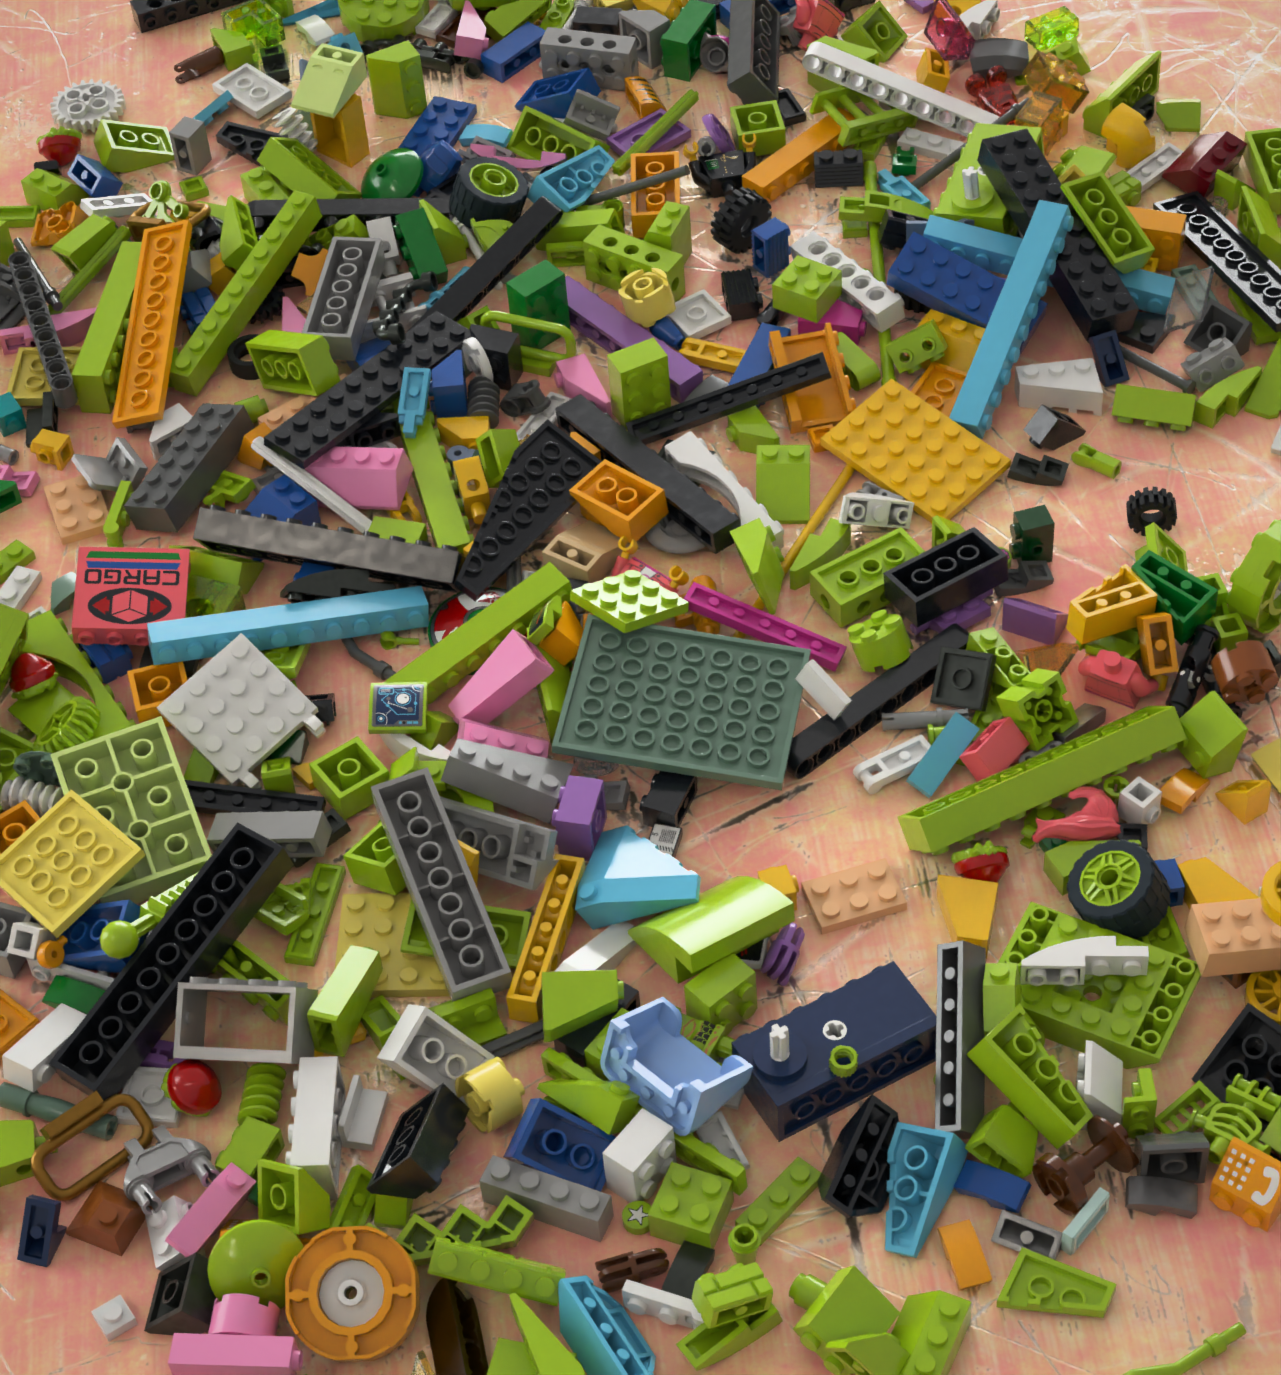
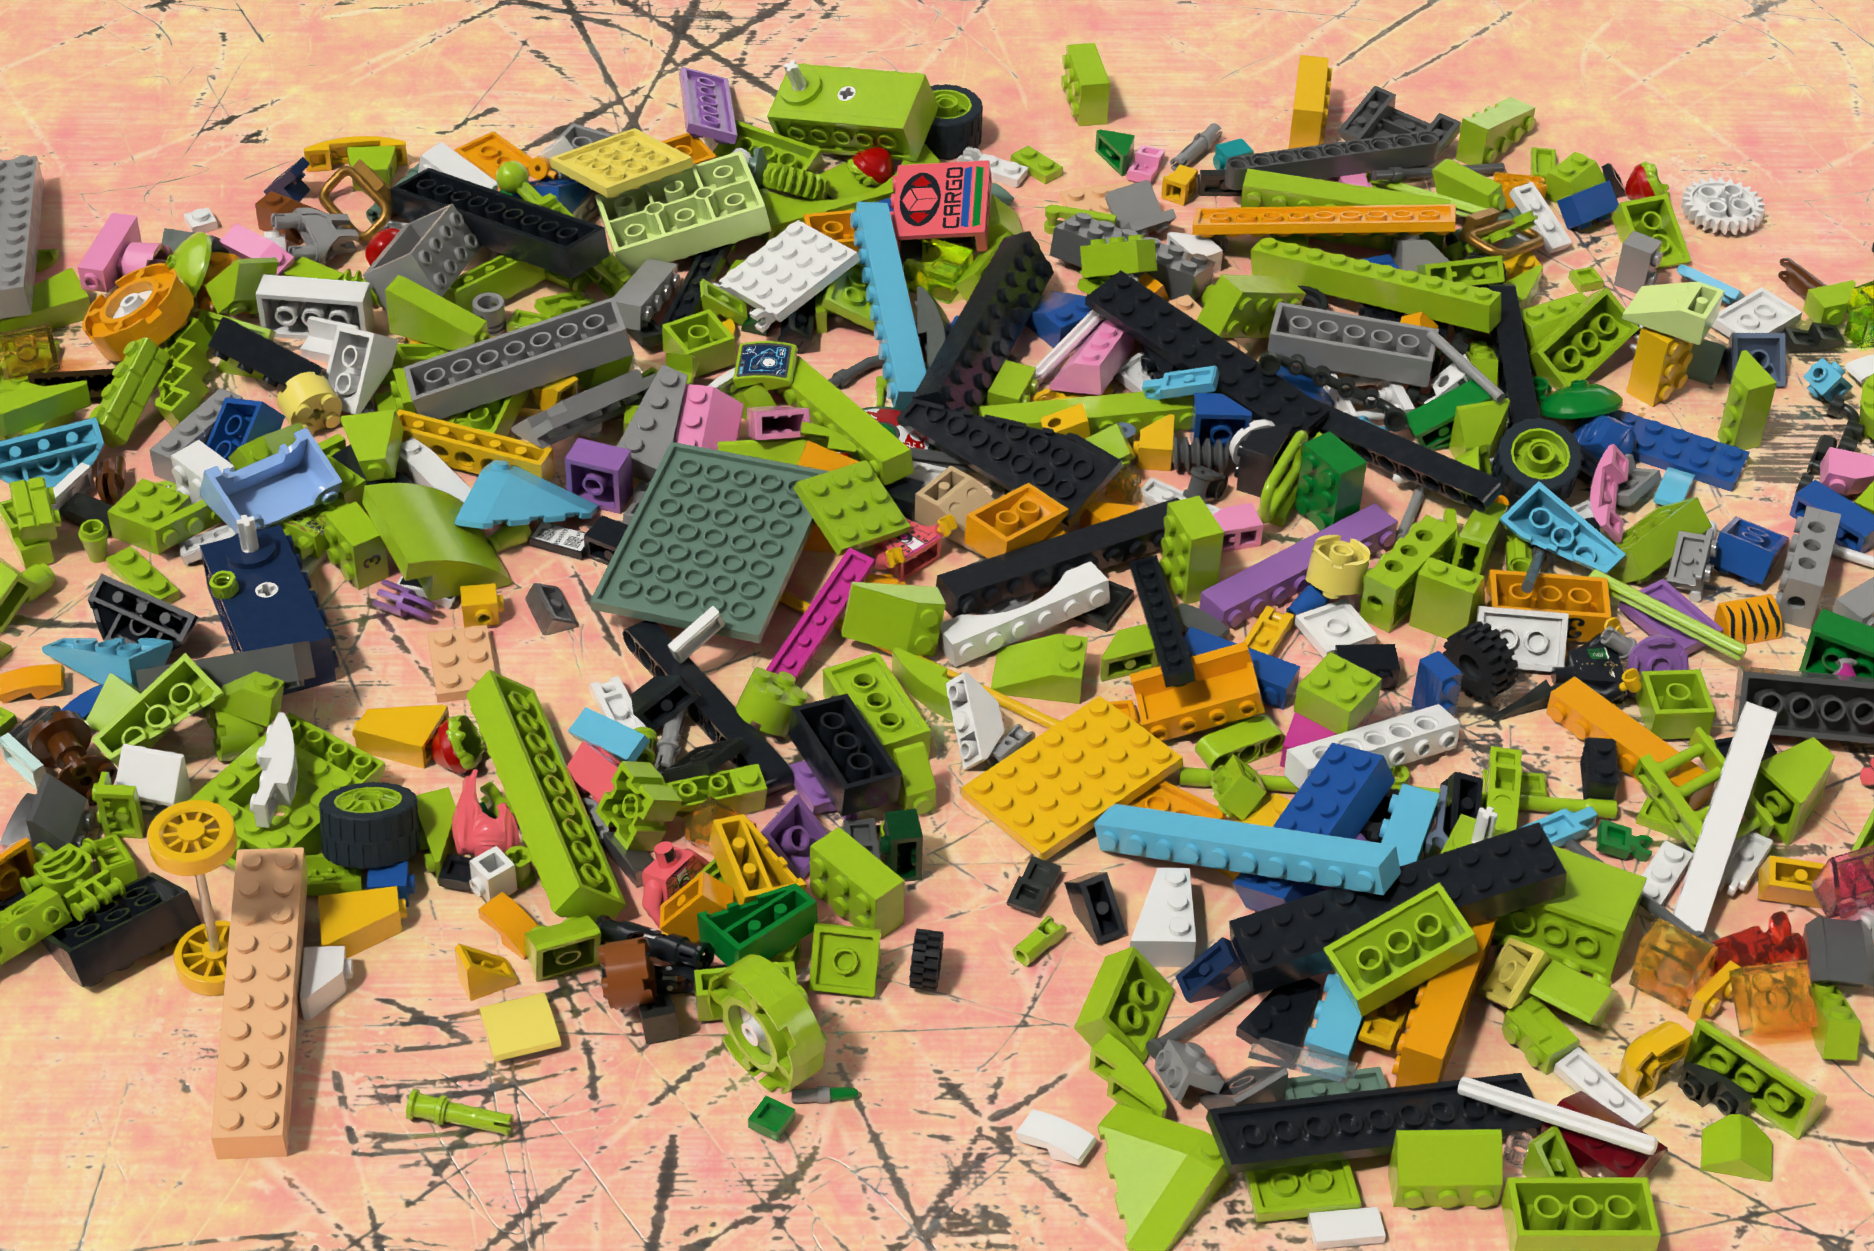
camera: 90 degrees right, 5 degrees down
none -> light grey piece [472,292,506,336]
none -> flat silver slope [525,583,578,635]
none -> black slope [631,675,700,731]
none -> lime brick [809,827,905,939]
none -> lime brick [1080,234,1157,278]
none -> light grey bar [1426,329,1506,403]
none -> white axle [1457,1077,1658,1155]
none -> white plate [1476,606,1569,672]

